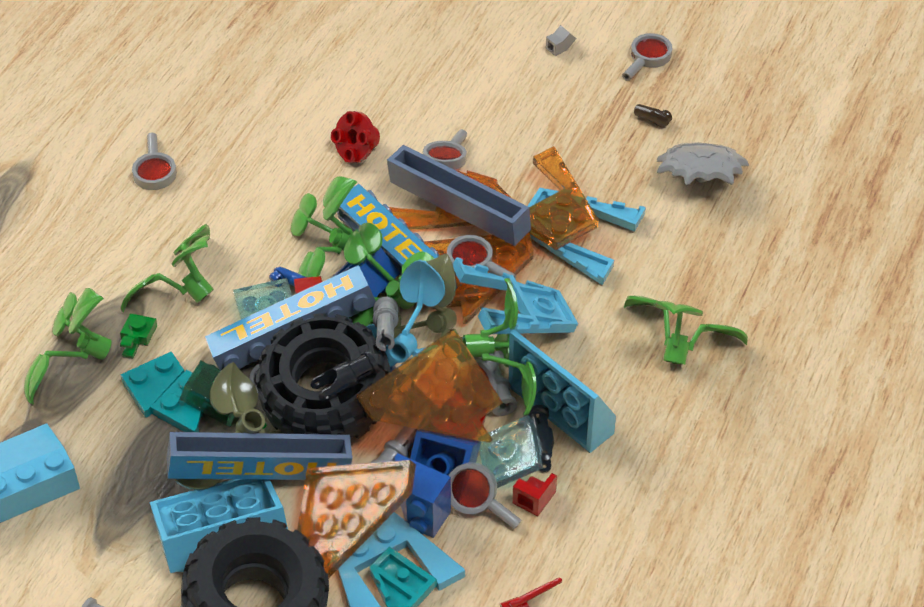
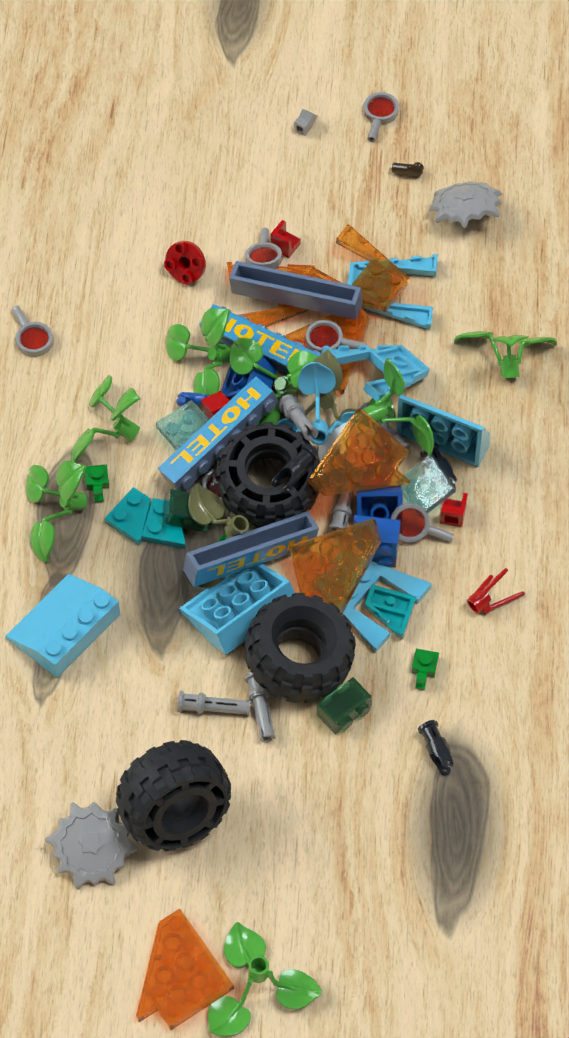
camera: 20 degrees left, 10 degrees up
none -> red panel [271,220,301,258]

